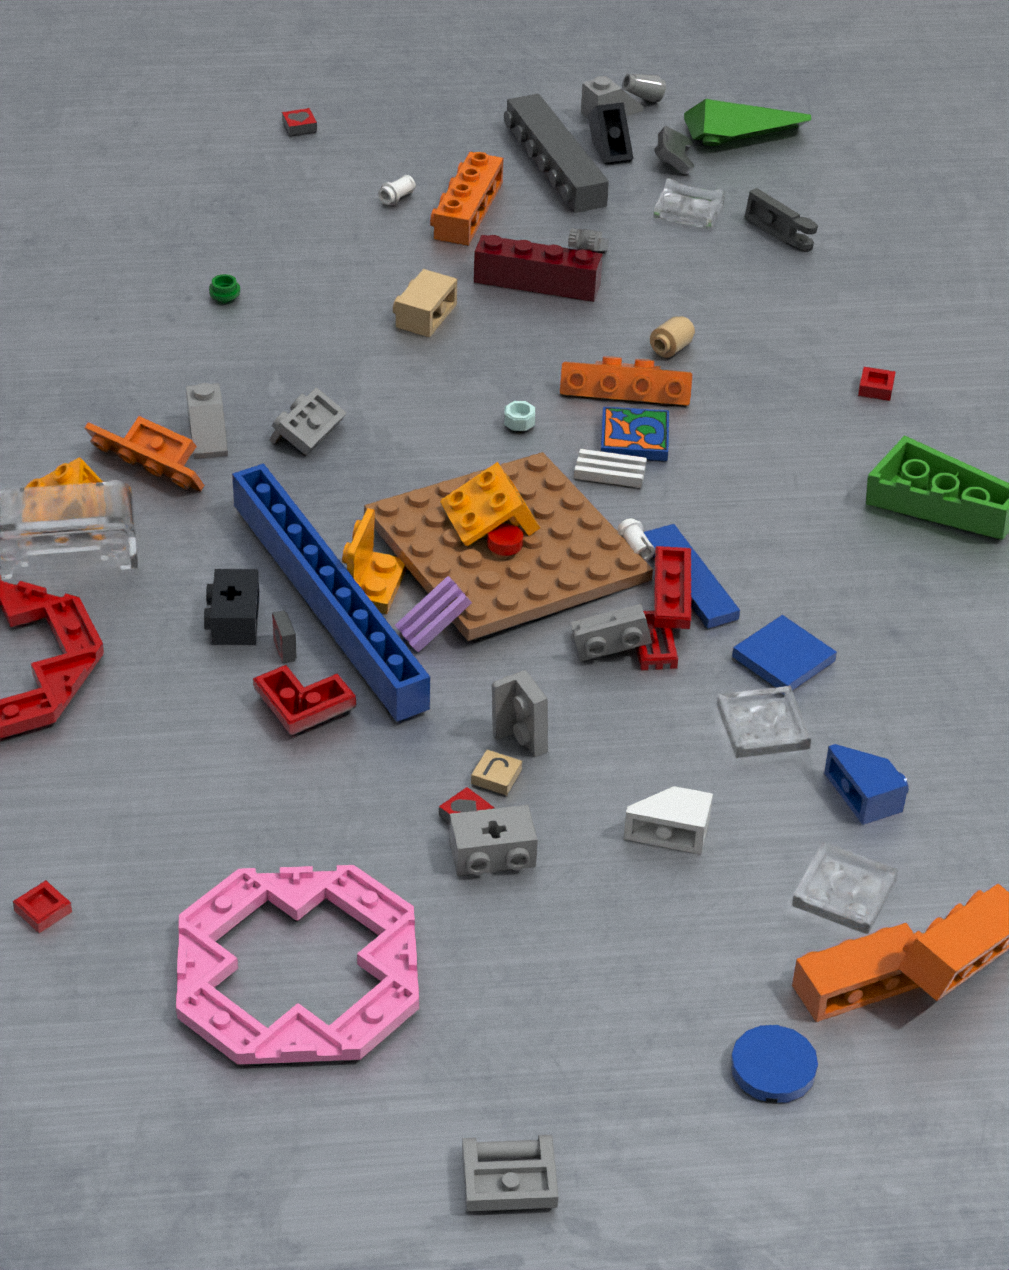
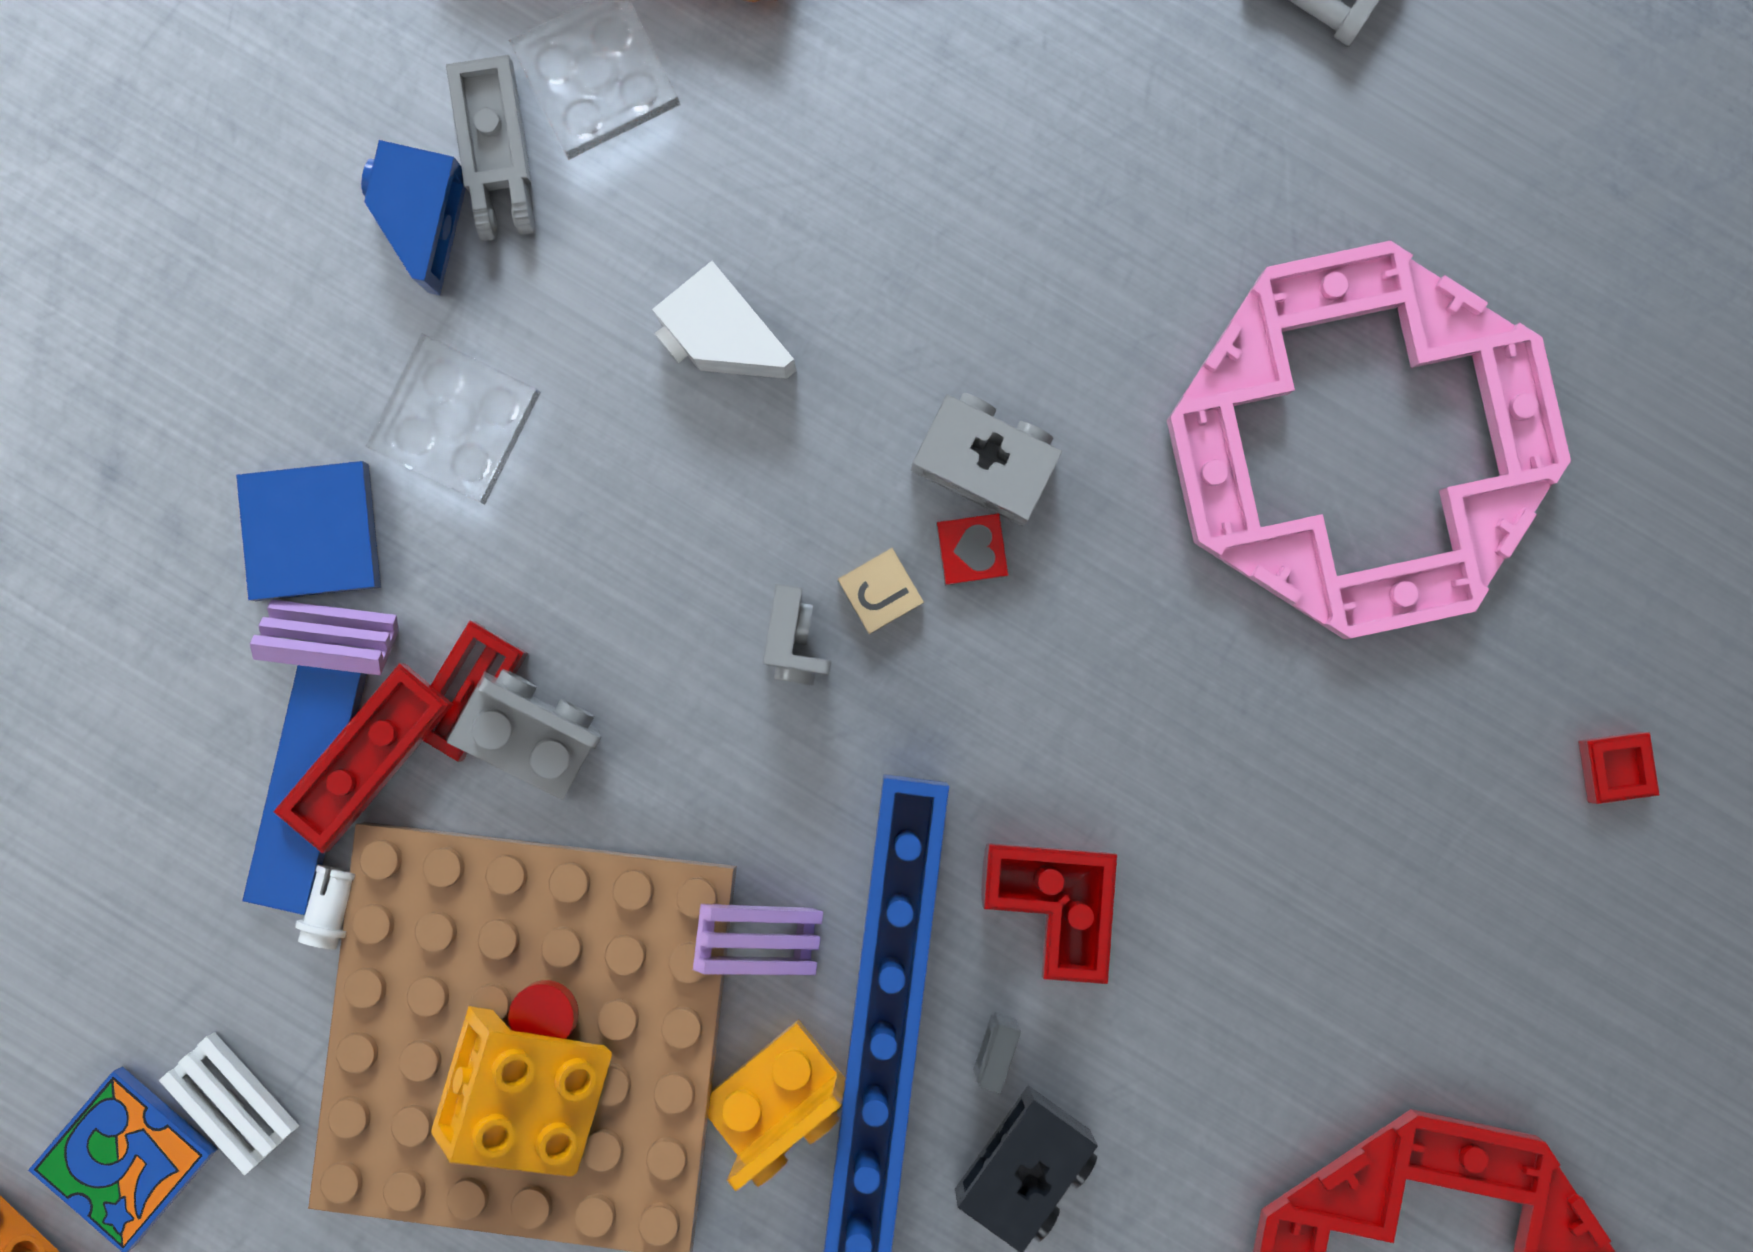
camera: 145 degrees left, 45 degrees up
none -> lavender tile [250,599,399,675]
none -> light grey hinge [446,54,535,241]

